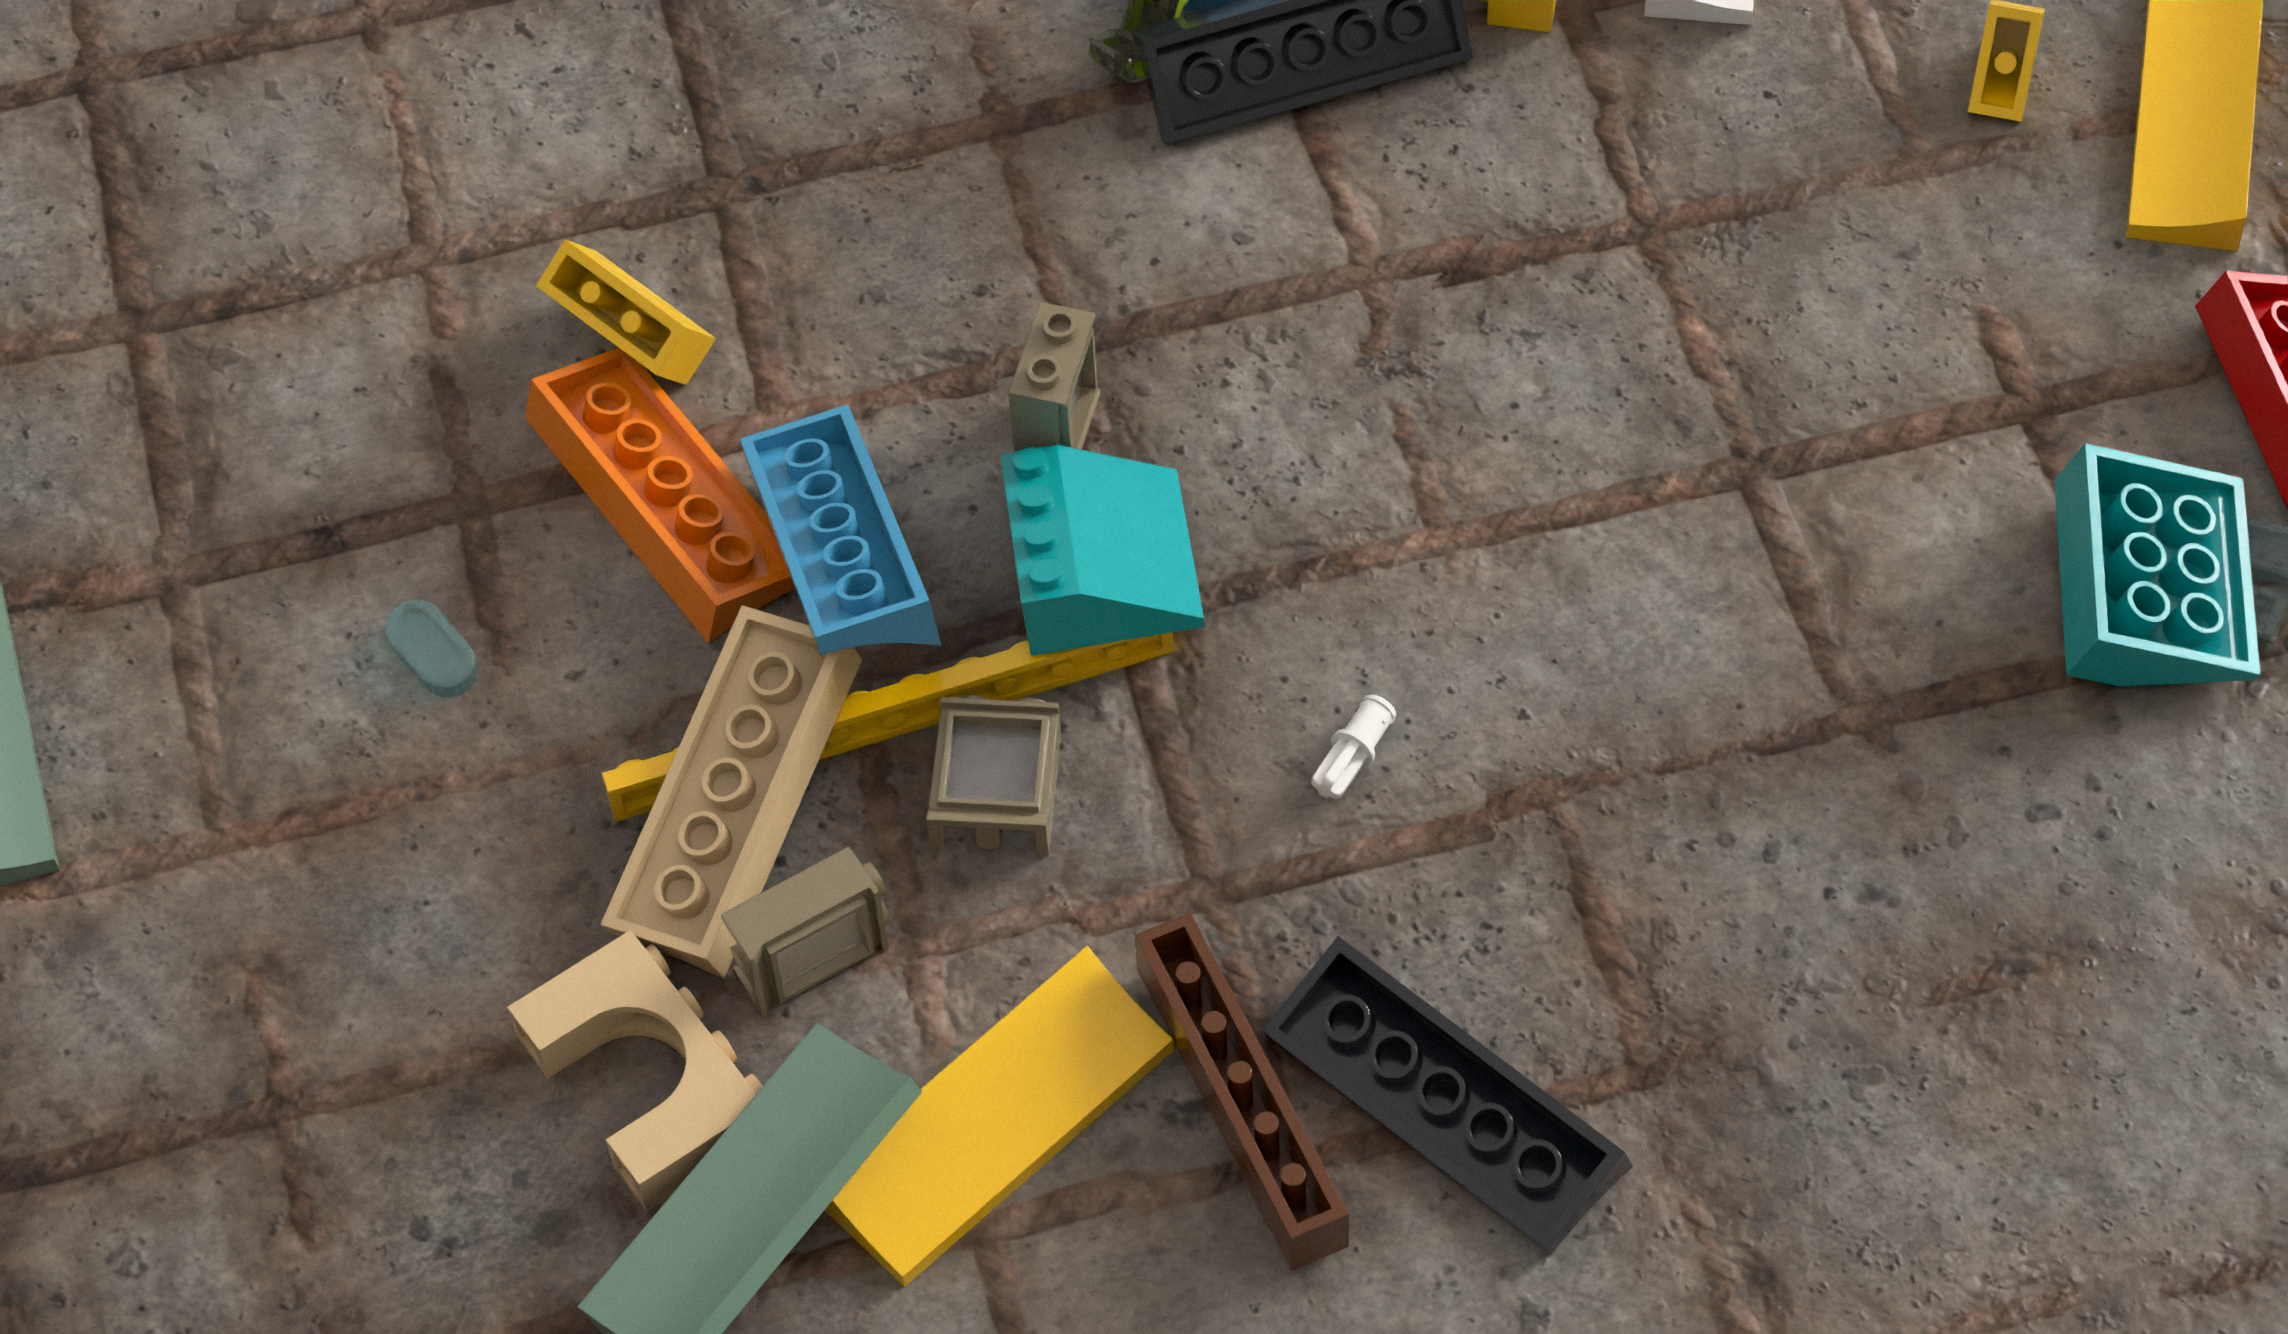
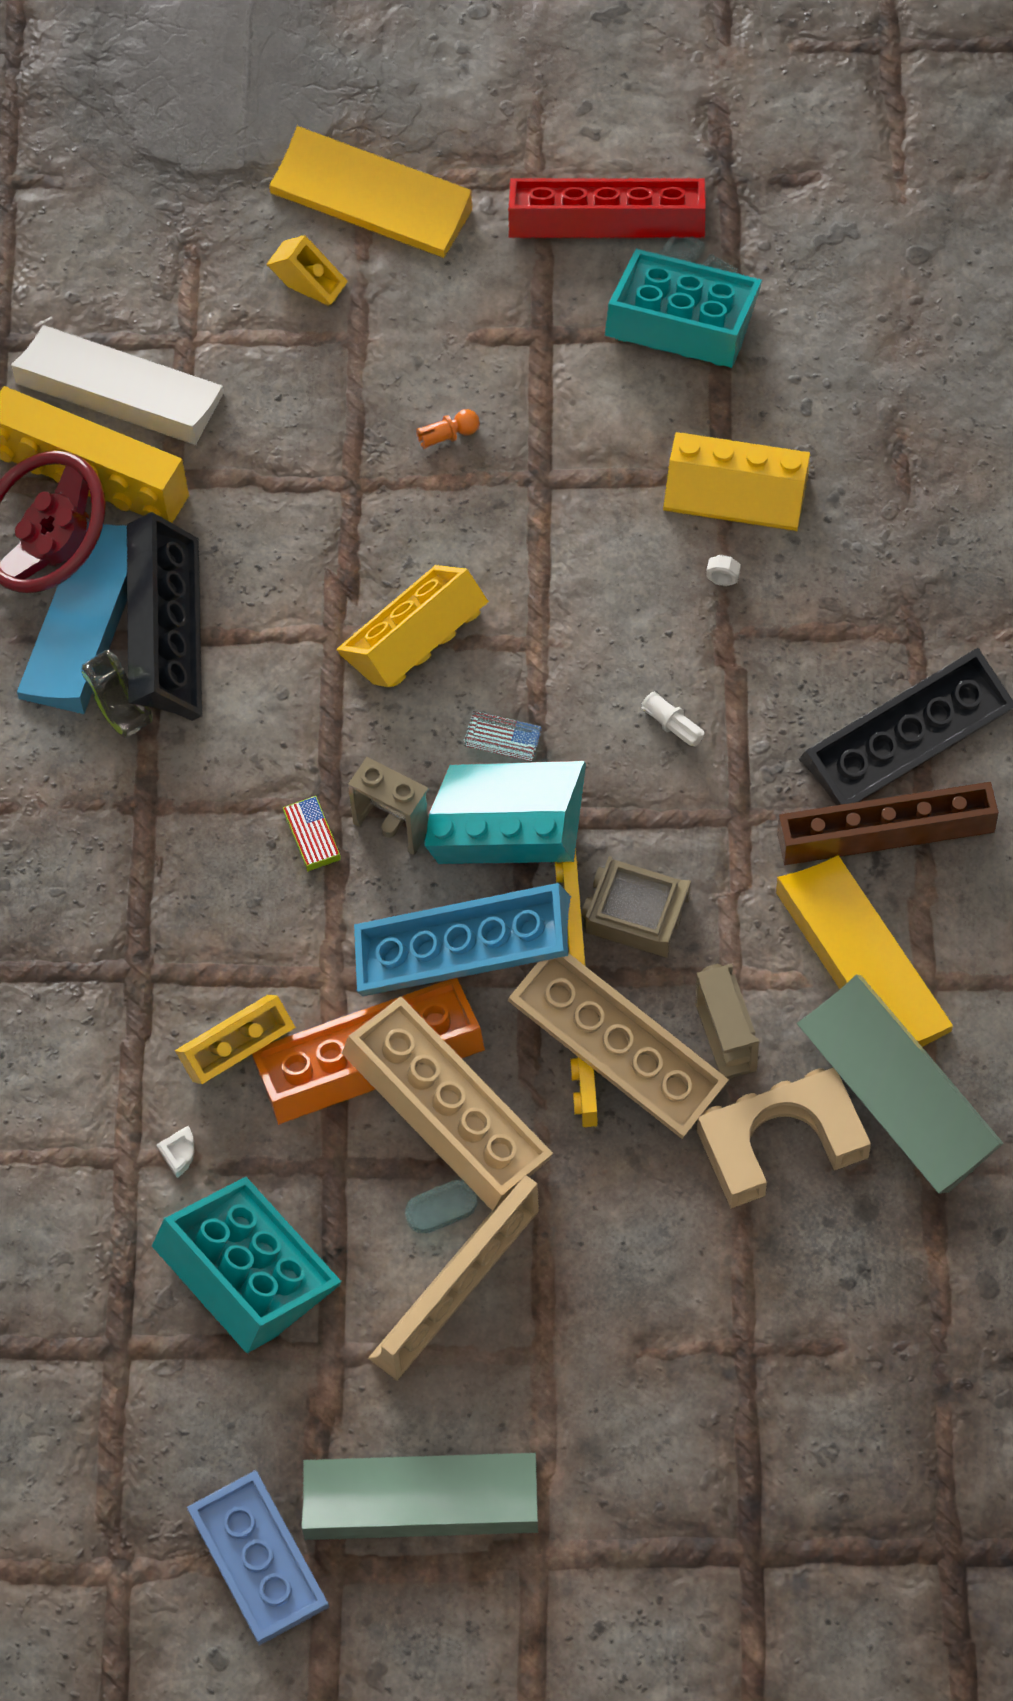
camera: 75 degrees left, 5 degrees up
none -> teal slope [152,1177,342,1353]
none -> white tile [157,1126,195,1178]
none -> tile [283,796,341,872]
none -> yellow slope [336,565,489,687]
none -> tan arch [342,997,553,1211]
none -> tan arch [368,1175,539,1380]
none -> orange pin [416,409,480,449]
none -> clear light blue tile [464,711,541,762]
none -> yellow slope [663,432,810,531]
none -> white tile [706,555,741,586]

